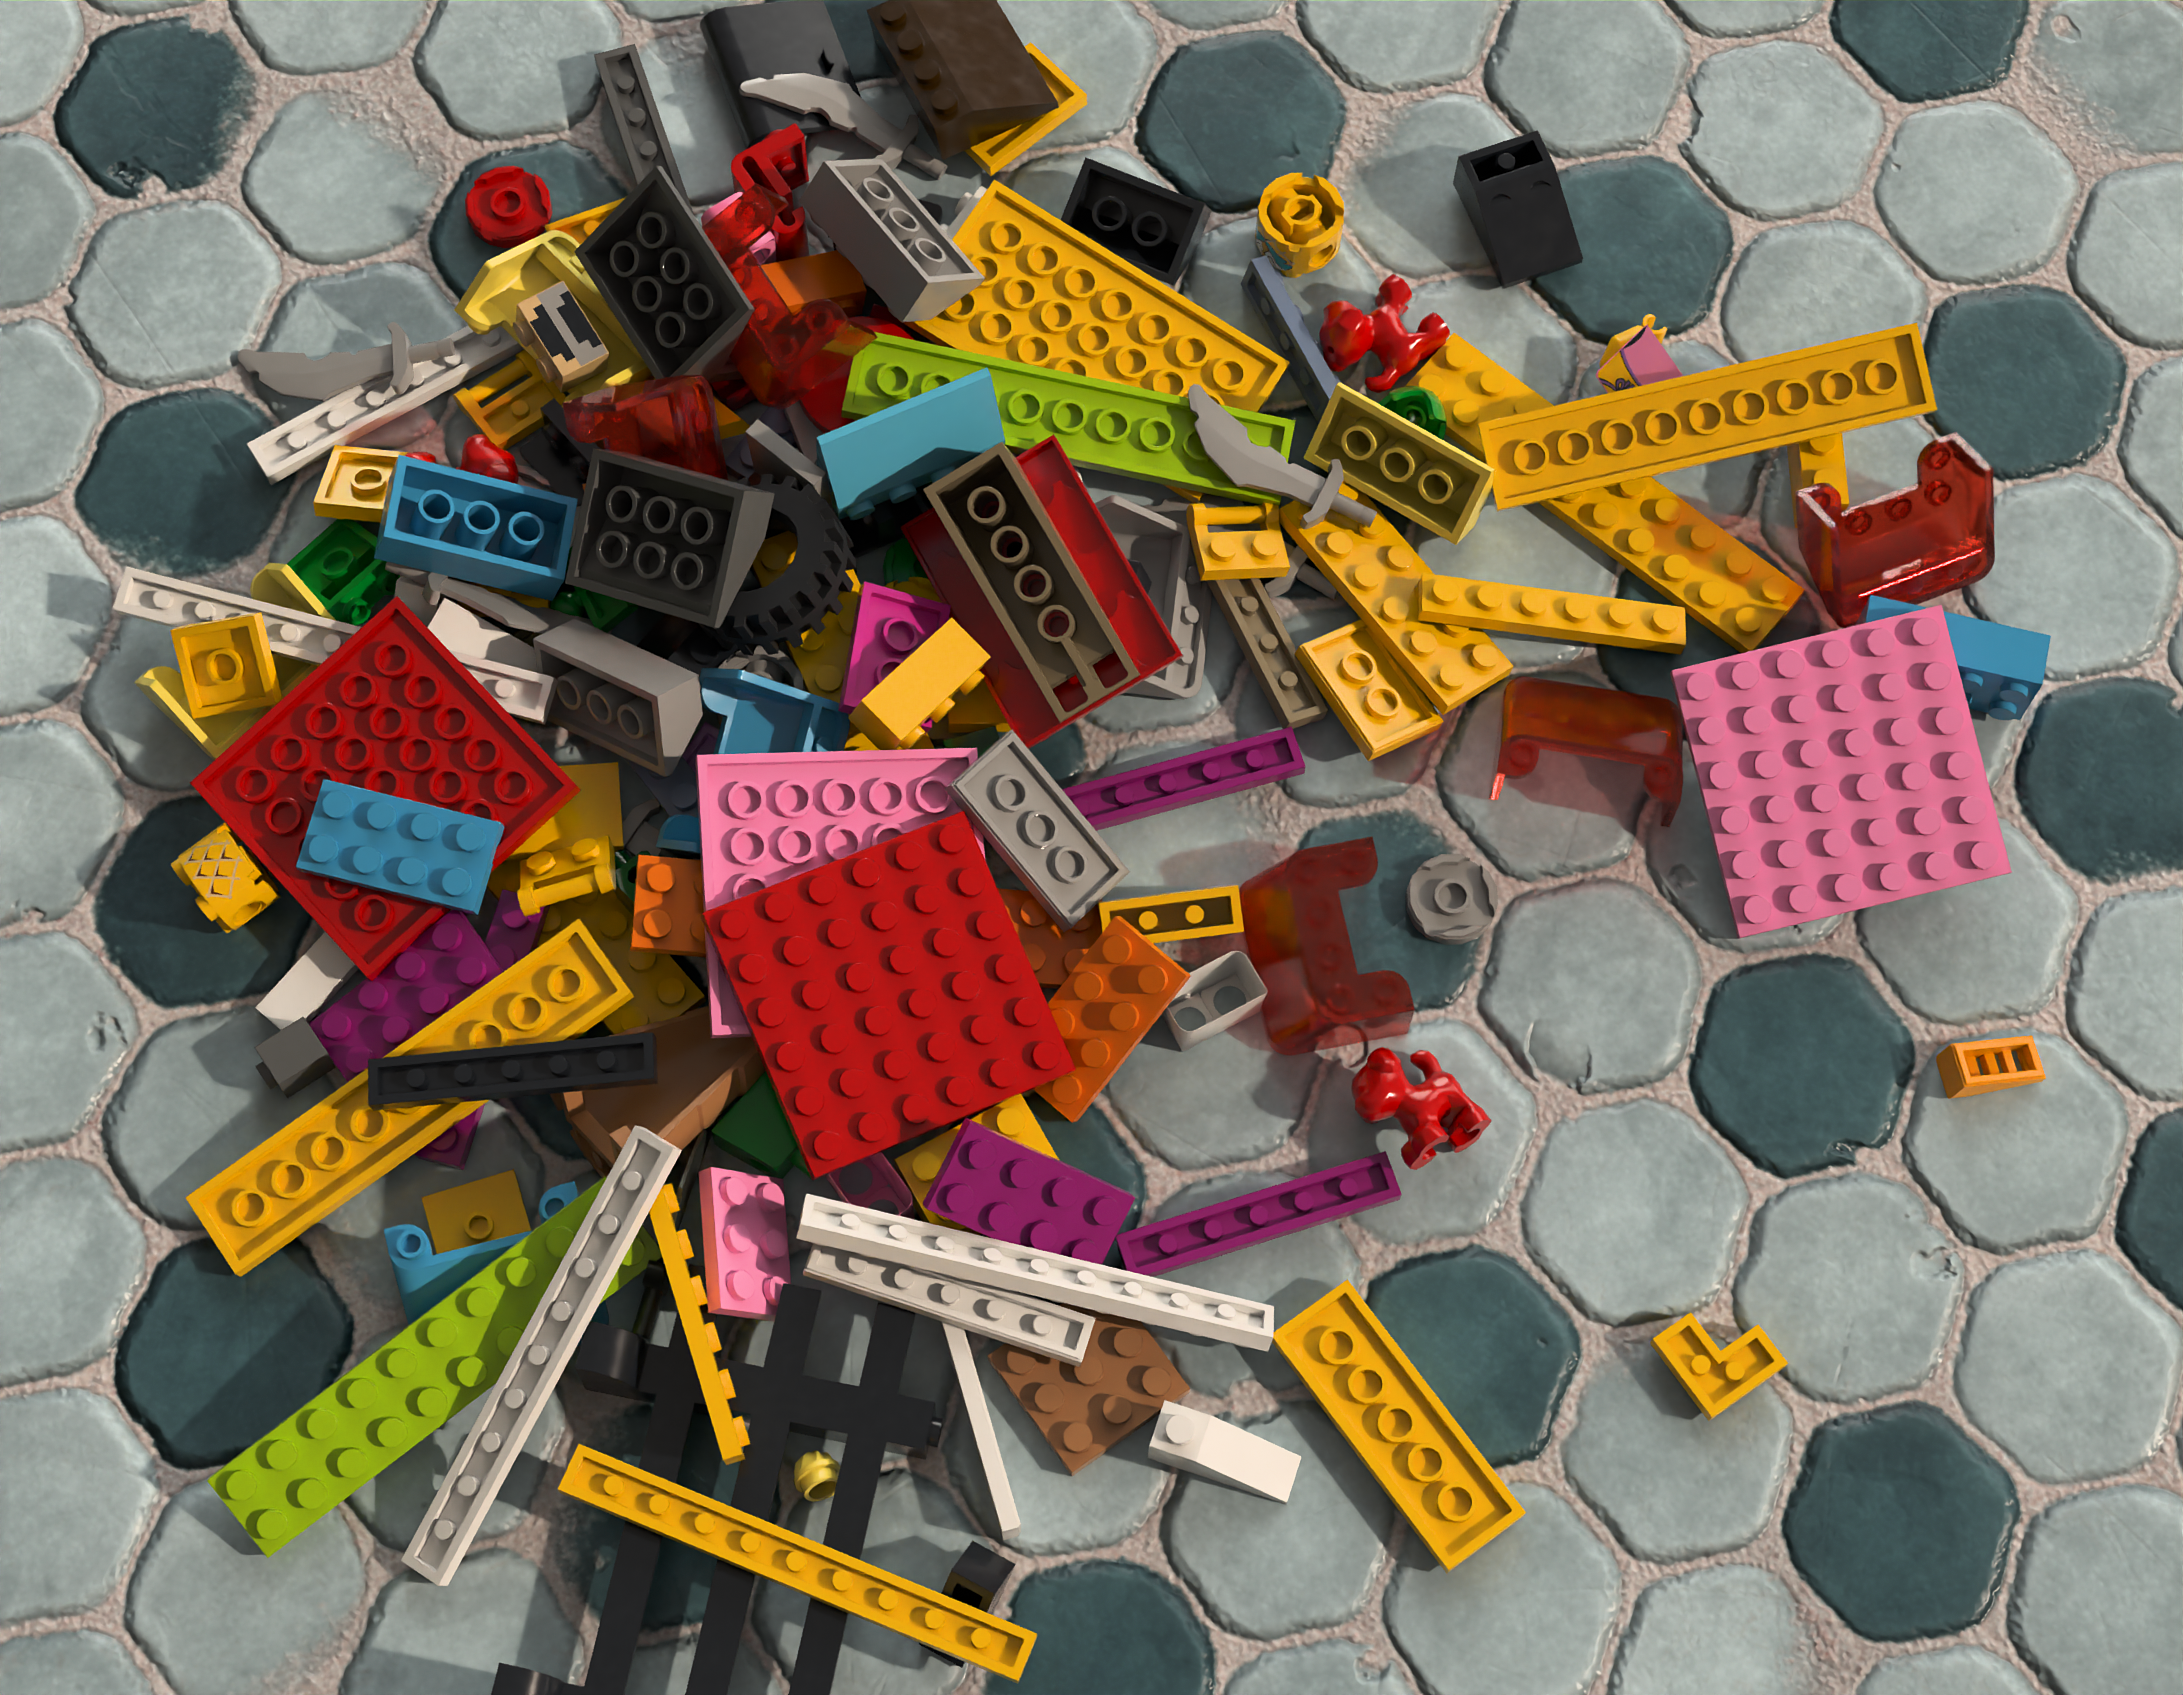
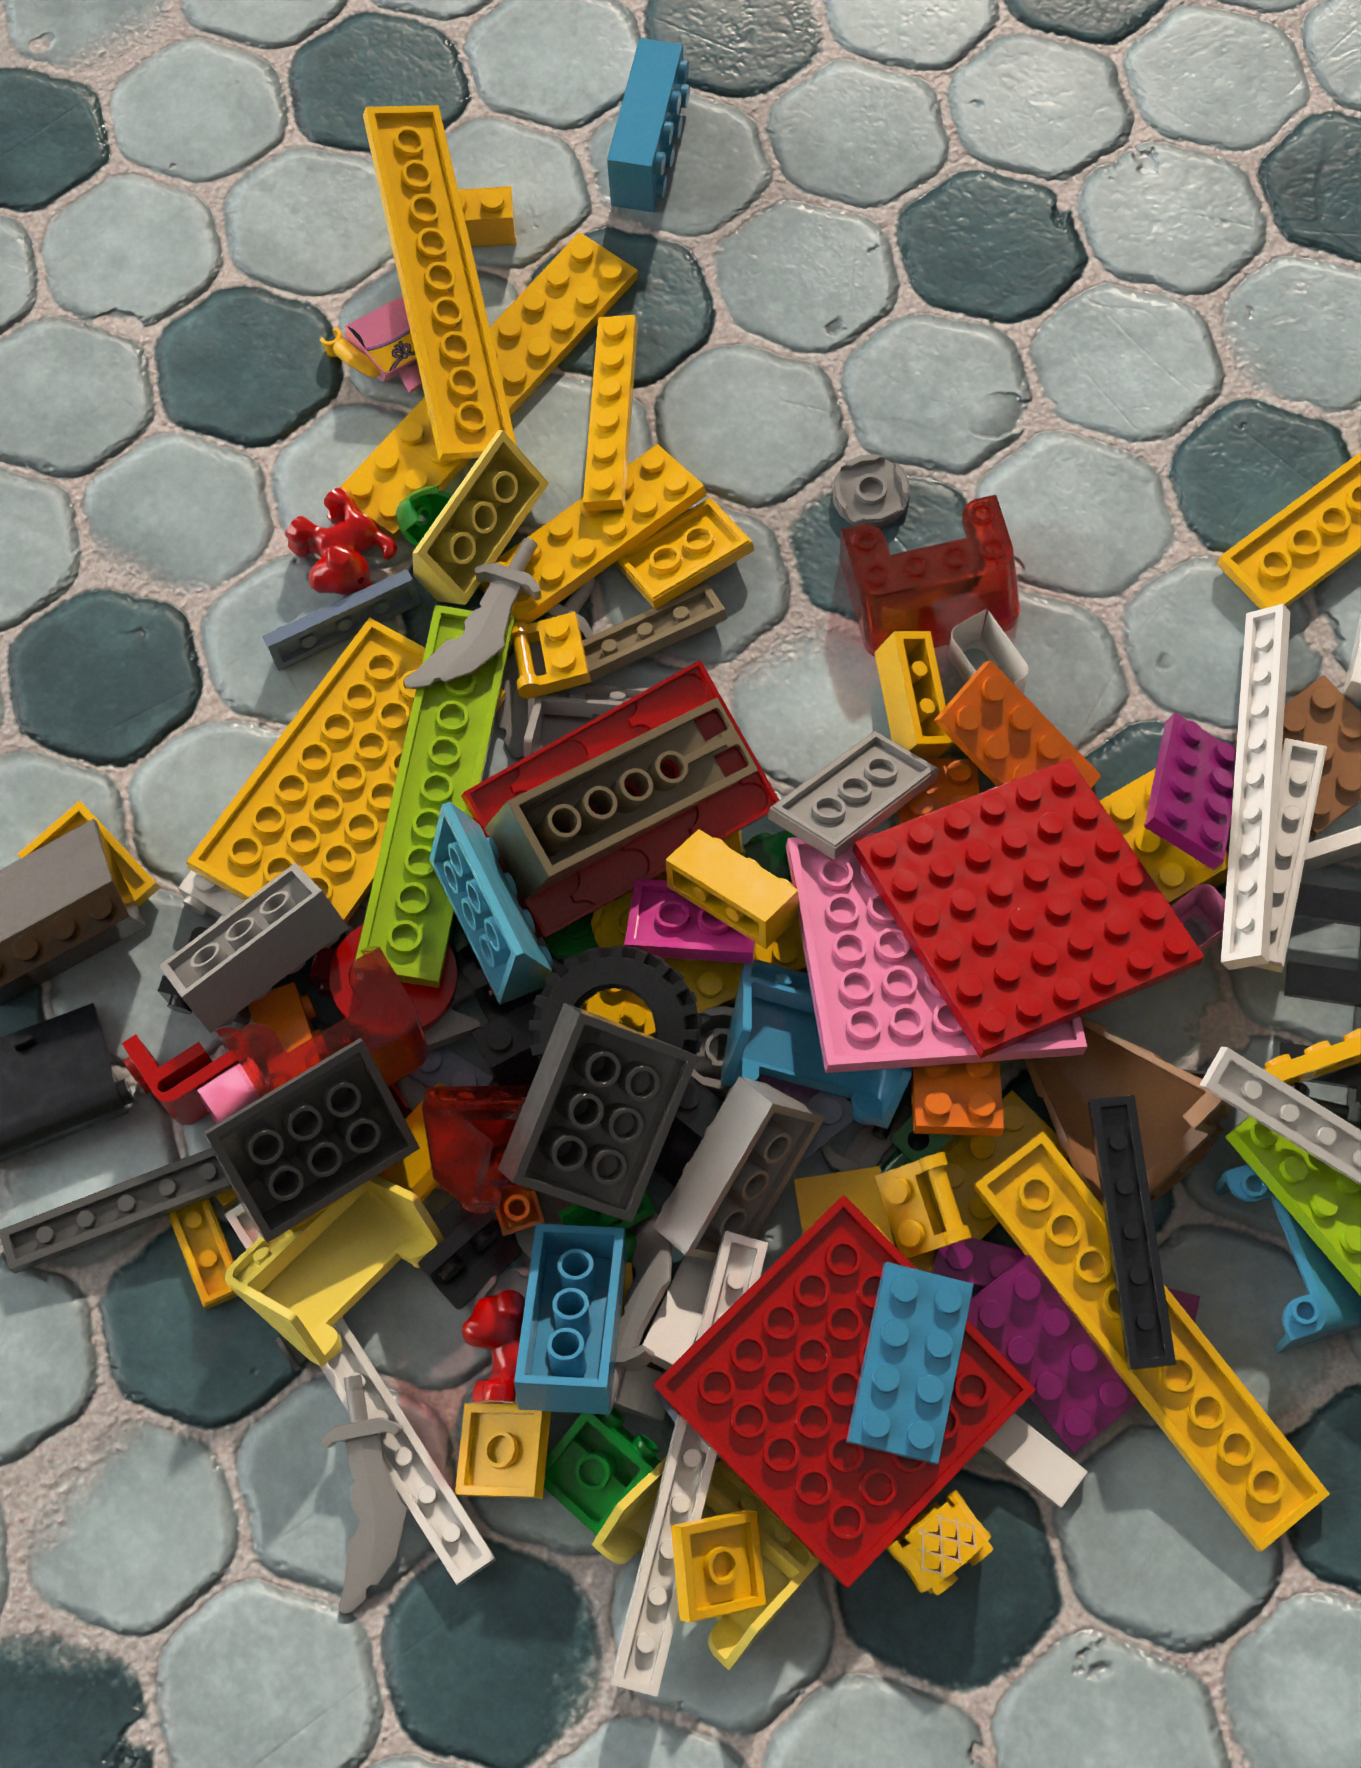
camera: 85 degrees left, 0 degrees up
dark grey brick [254,1017,336,1098] -> none
yellow plate [421,1169,532,1254] -> none
yellow plate [453,349,566,450] -> none
red tile [465,166,552,248] -> none
brick [513,281,609,393] -> none
bright pink plate [698,1167,791,1322] -> none
green torso [711,1071,812,1180] -> none
light grey sword [739,73,948,180] -> none
light grey tile [746,419,833,510] -> none
black slope [1061,157,1212,286] -> none
magenta plate [1062,726,1306,831] -> none
magenta plate [1115,1151,1402,1277] -> none
yellow brick [1255,173,1344,278] -> none
red animal [1351,1047,1492,1170] -> none
black slope [1453,130,1583,289] -> none
clear red windscreen [1489,676,1683,827] -> none
yellow plate [1650,1312,1788,1421] -> none
bright pink plate [1670,605,2012,939] -> none
clear red windscreen [1795,432,1995,628] -> none
light orange slope [1936,1035,2046,1099] -> none

